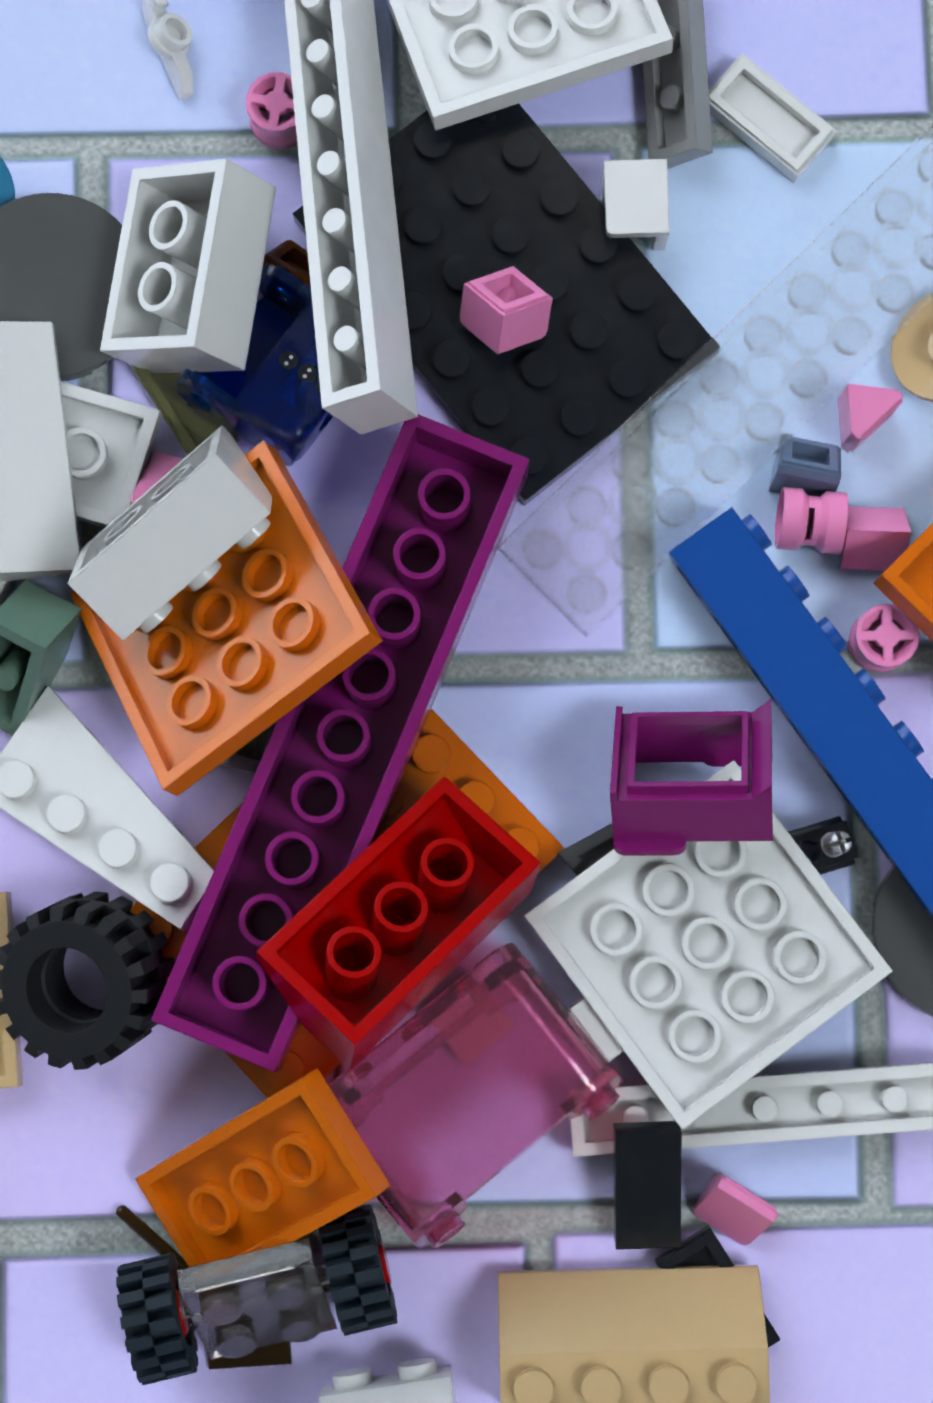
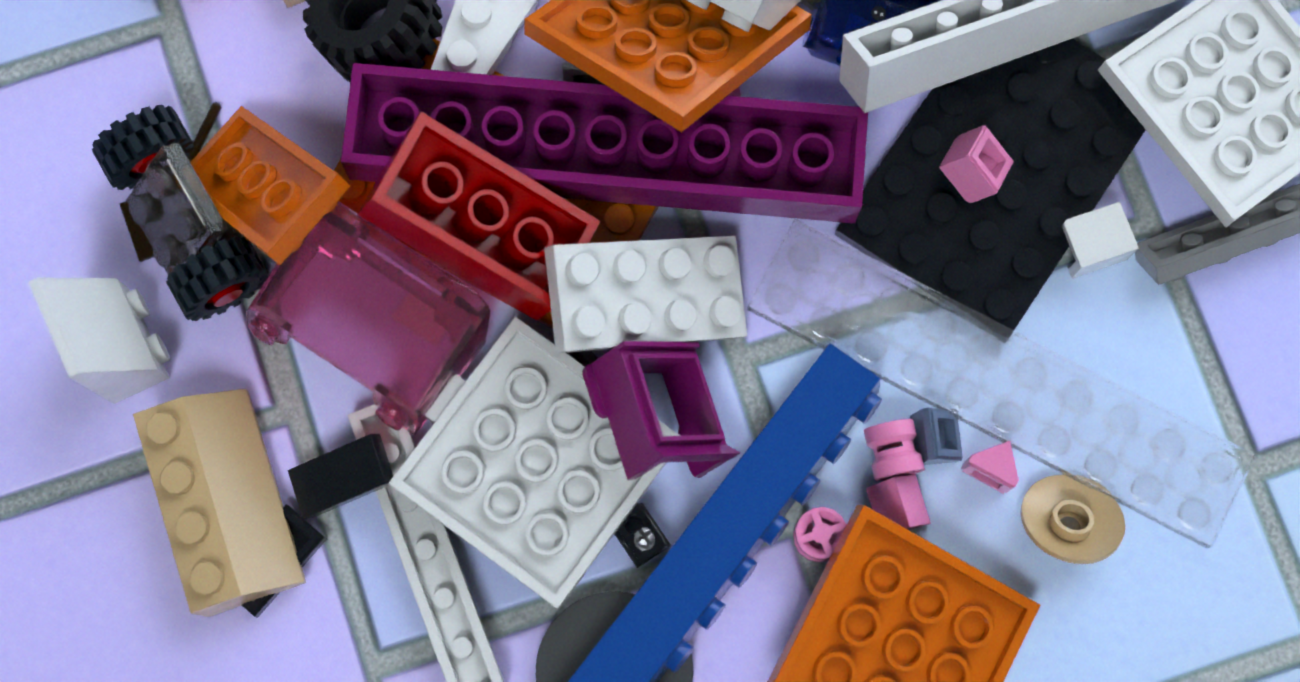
camera: 75 degrees right, 5 degrees down
bright pink slope [693,1172,778,1245] -> none
white tile [709,53,837,183] -> none
none -> white plate [544,236,748,353]

